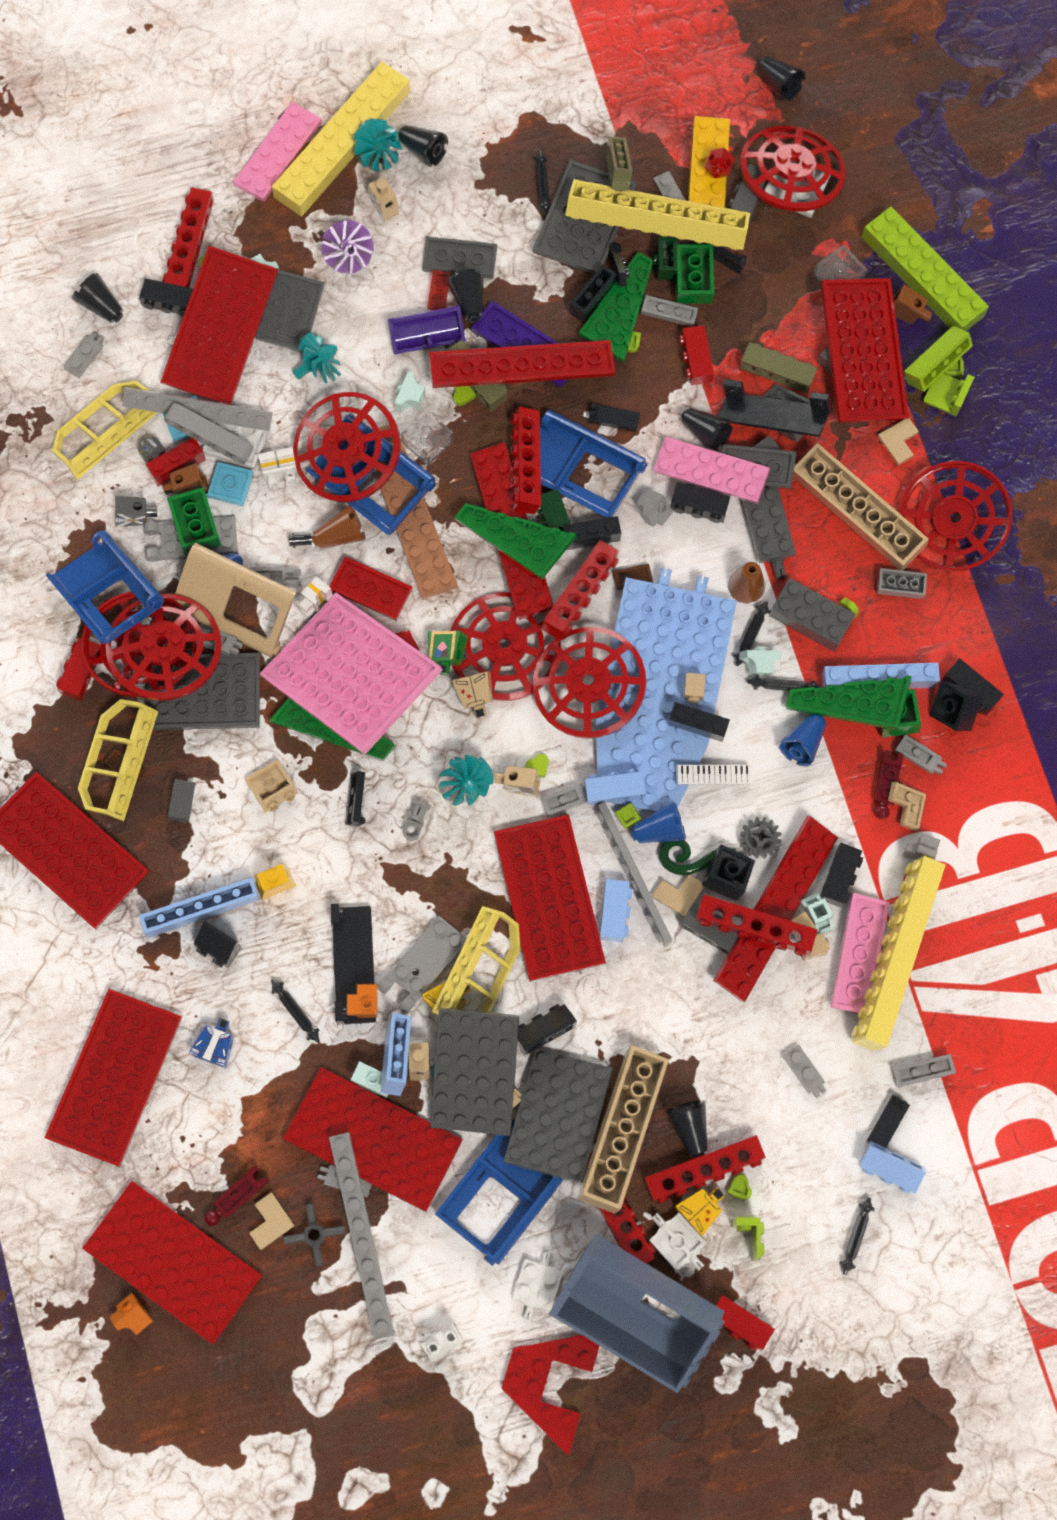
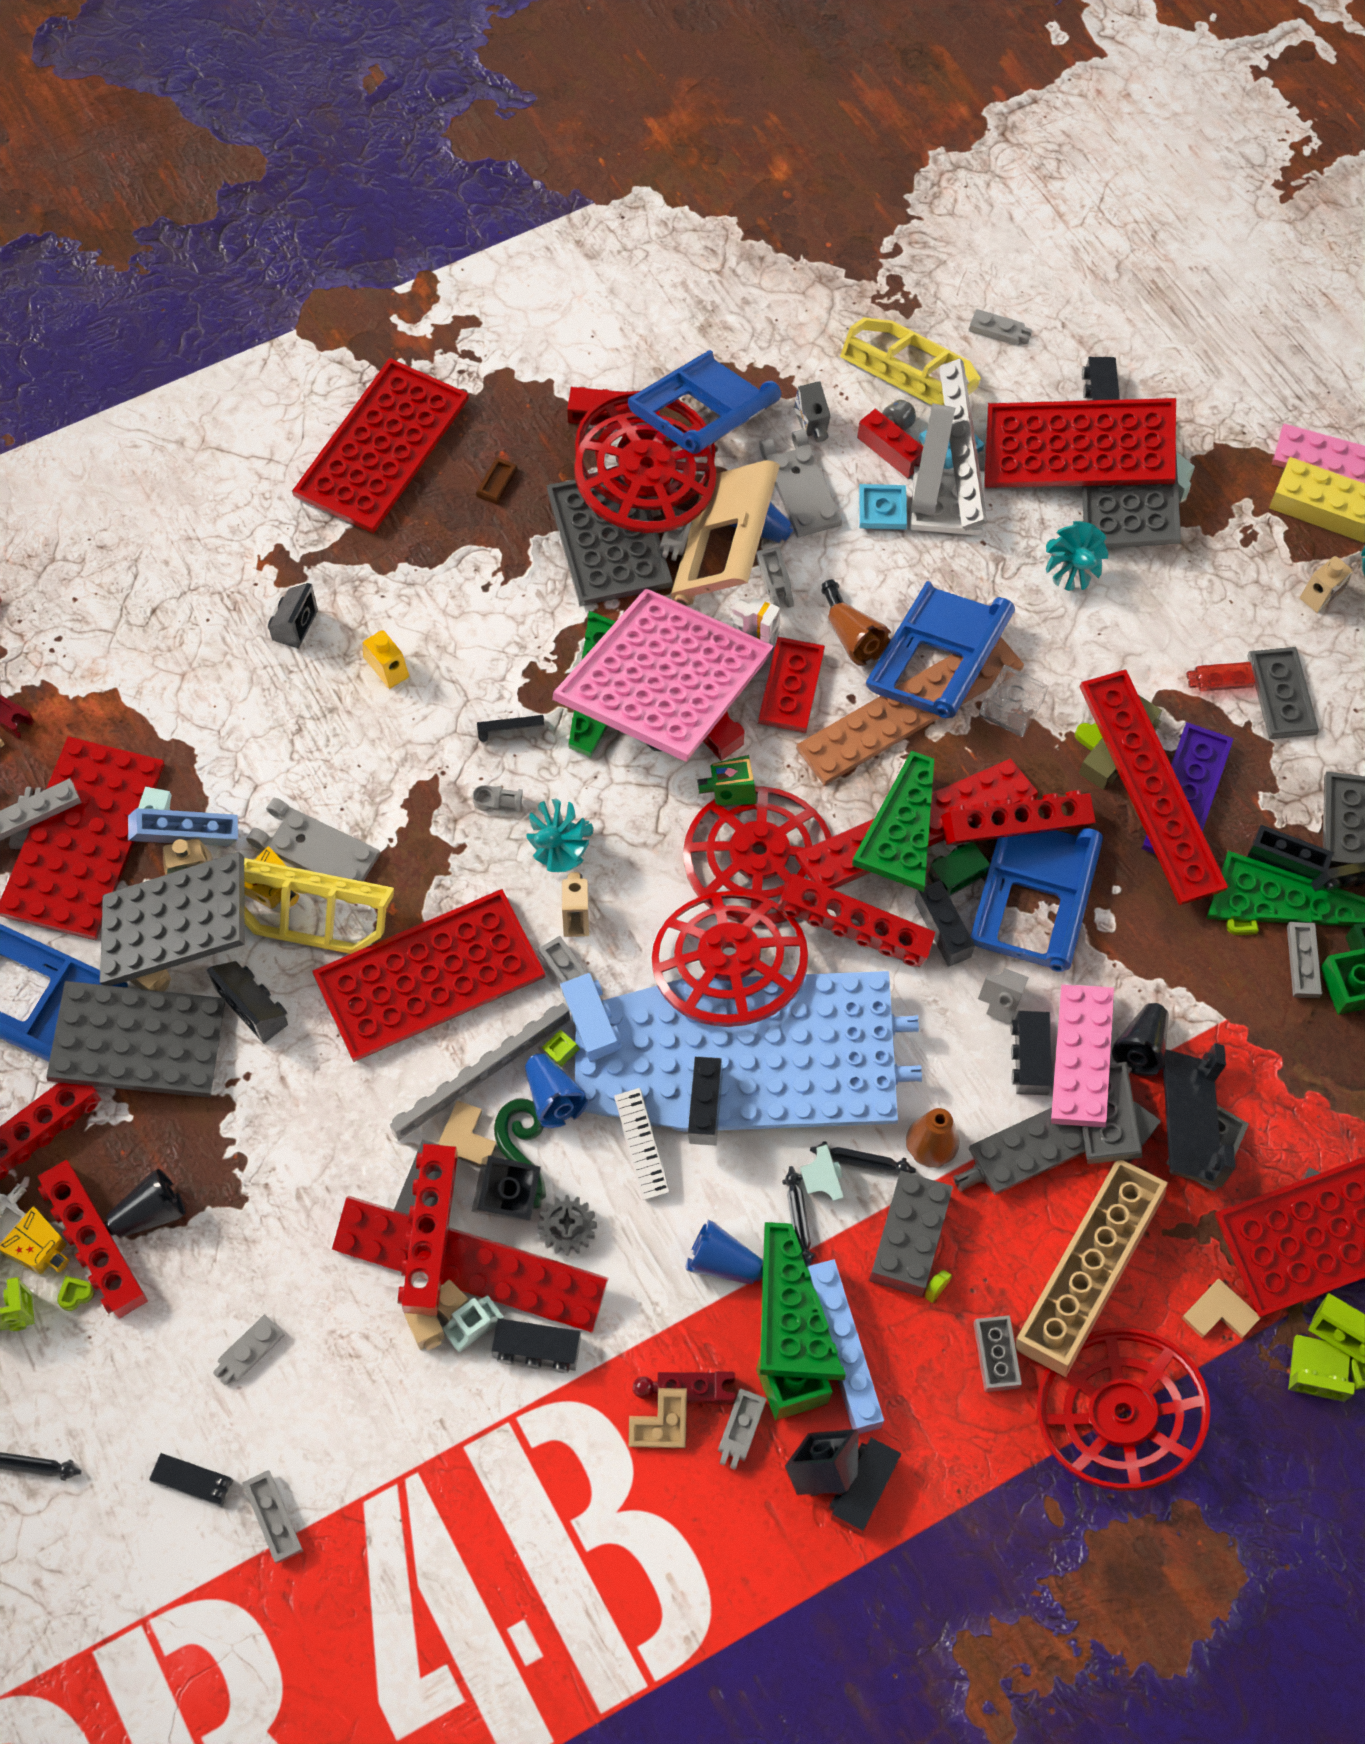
camera: 80 degrees right, 10 degrees down
red plate [44,988,183,1167] -> none
black cone [72,273,123,323] -> none
light yellow plate [78,699,158,821] -> none
light blue brick [139,877,260,938] -> none
dark orange torso [162,463,209,495] -> none
red brick [163,187,214,288] -> none
green brick [167,487,221,556] -> none
dark grey hinge [167,779,196,823] -> none
blue torso [189,1018,234,1069] -> none
tan plate [244,760,298,813] -> none
white hips [258,447,297,488] -> none
black wheel [271,979,320,1043] -> none
red dish [293,392,401,503] -> none
medium lavender piece [321,220,374,274] -> none
black bracket [331,904,376,1025] -> none
orange brick [347,984,378,1018] -> none
dark purple container [388,305,466,355] -> none
light aqua brick [395,371,426,413] -> none
black cone [447,269,484,323] -> none
tan torso [452,671,493,718] -> none
lime tile [525,754,549,778] -> none
tan brick [577,1045,669,1214] -> none
black hinge [588,403,640,432] -> none
light blue brick [600,879,633,942] -> none
reddish brown tile [612,564,653,590] -> none
red brick [679,325,714,385] -> none
tan brick [683,673,706,703] -> none
olive brick [739,342,817,394] -> none
bright pink plate [830,893,890,1014] -> none
light yellow brick [852,856,946,1051] -> none
light blue brick [860,1141,926,1194] -> none
light grey brick [902,833,941,860] -> none

